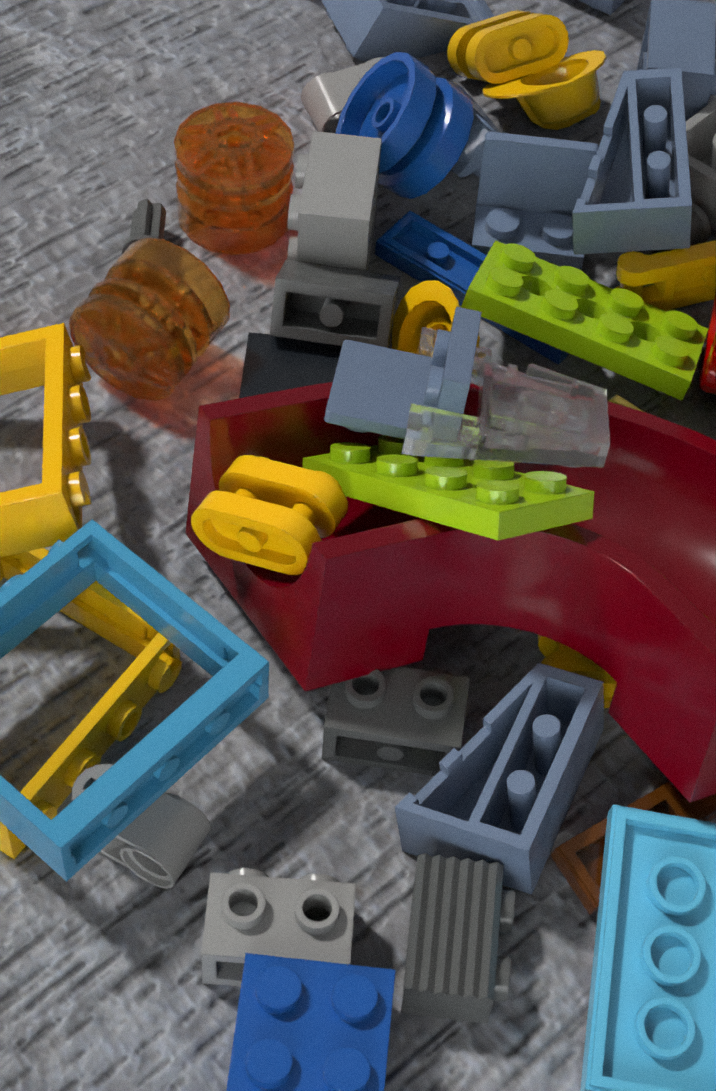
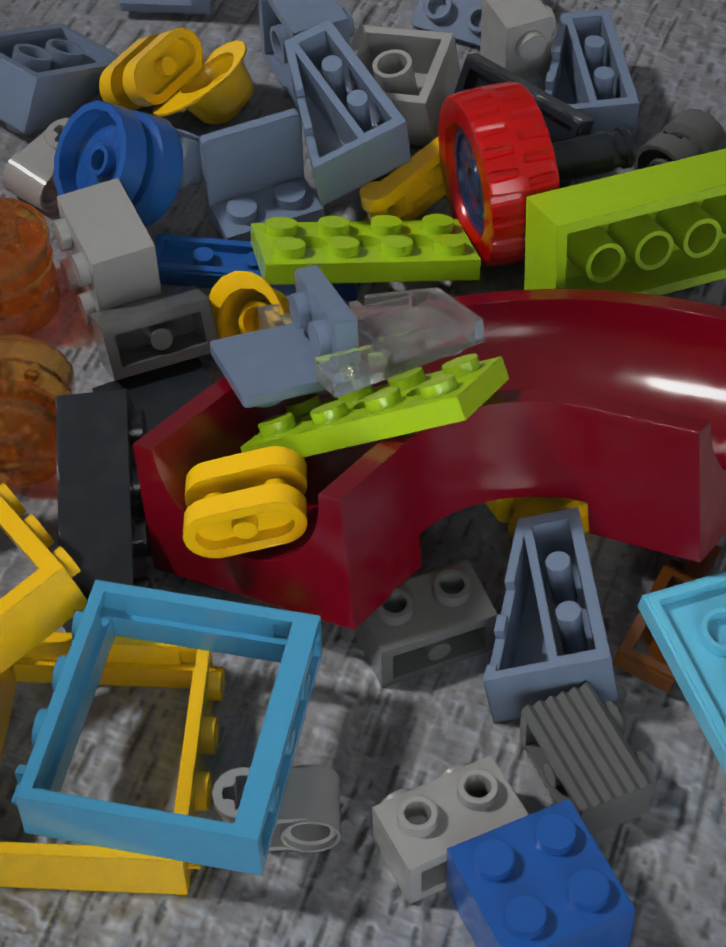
camera: 25 degrees left, 5 degrees down
none -> black wedge [55,389,153,633]

